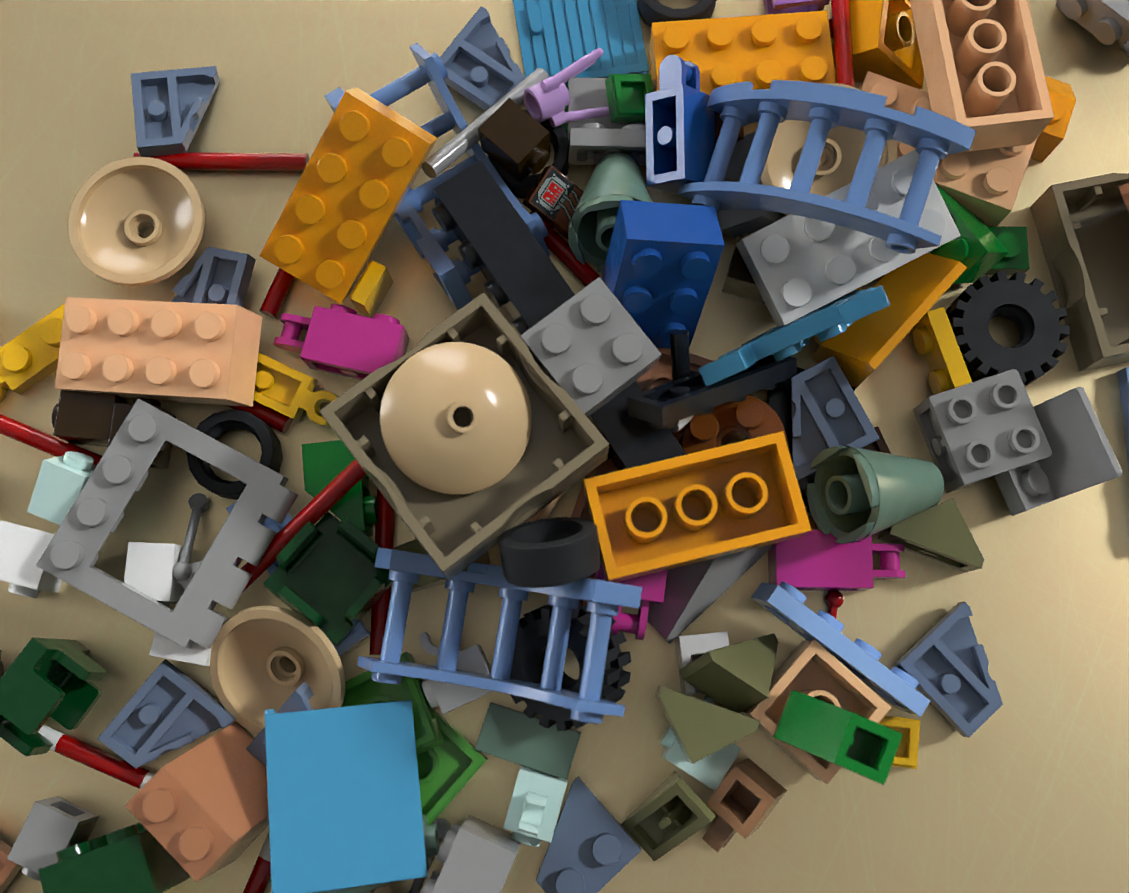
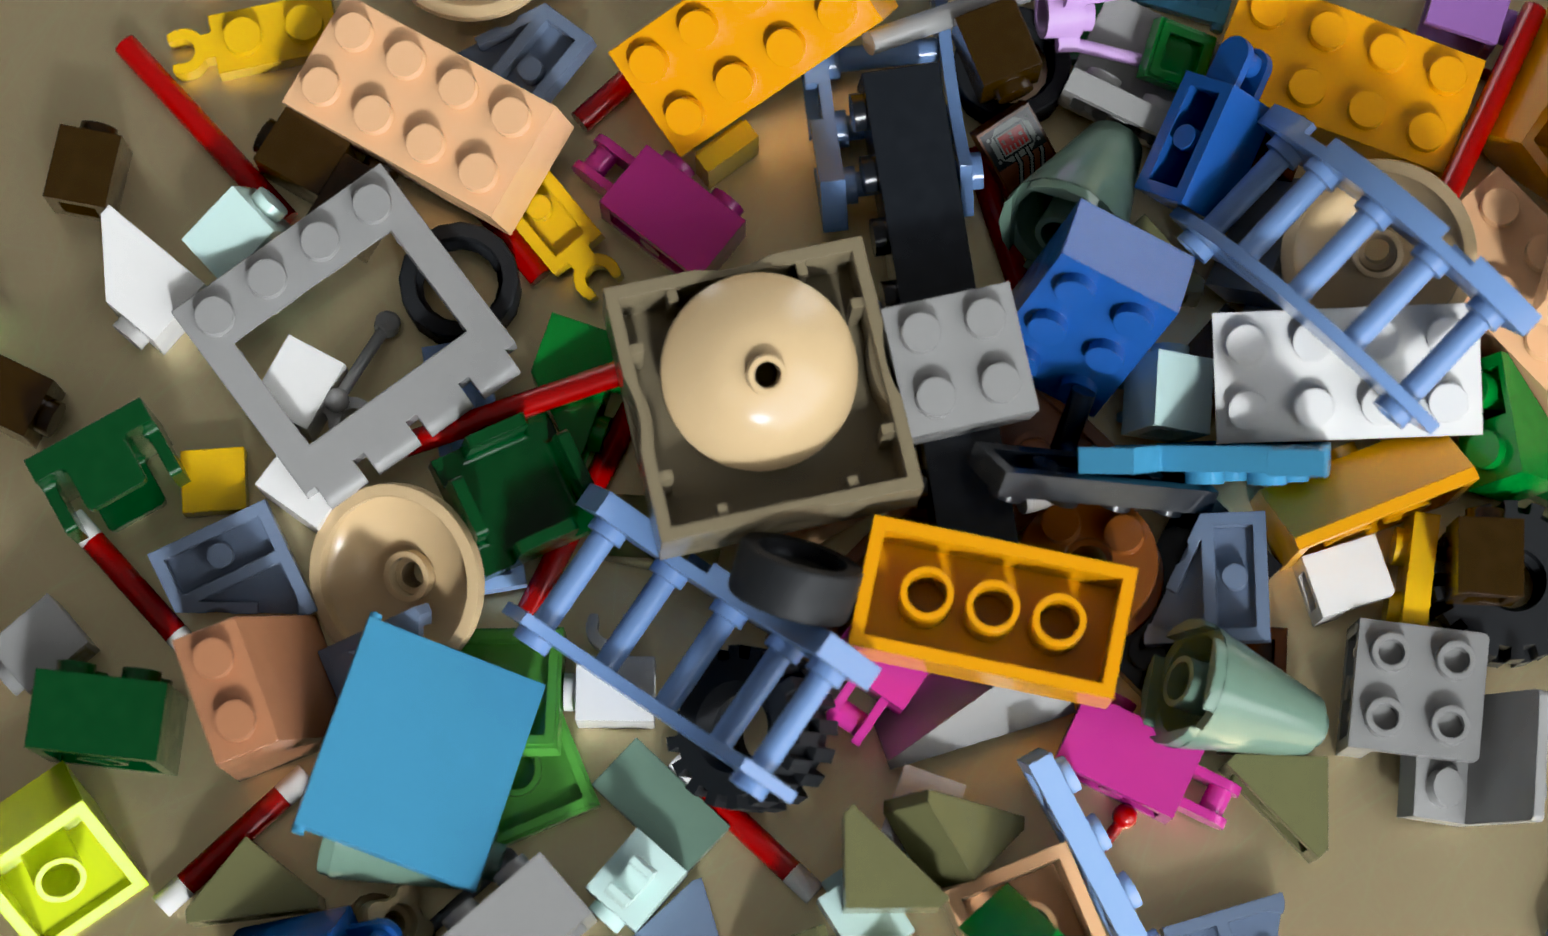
camera: 20 degrees right, 0 degrees up
none -> yellow tile [180,447,249,517]
none -> red bar [667,754,823,904]
none -> light aqua brick [1116,342,1214,443]
none -> white panel [1292,534,1395,627]
none -> dark brown brick [1445,507,1524,607]

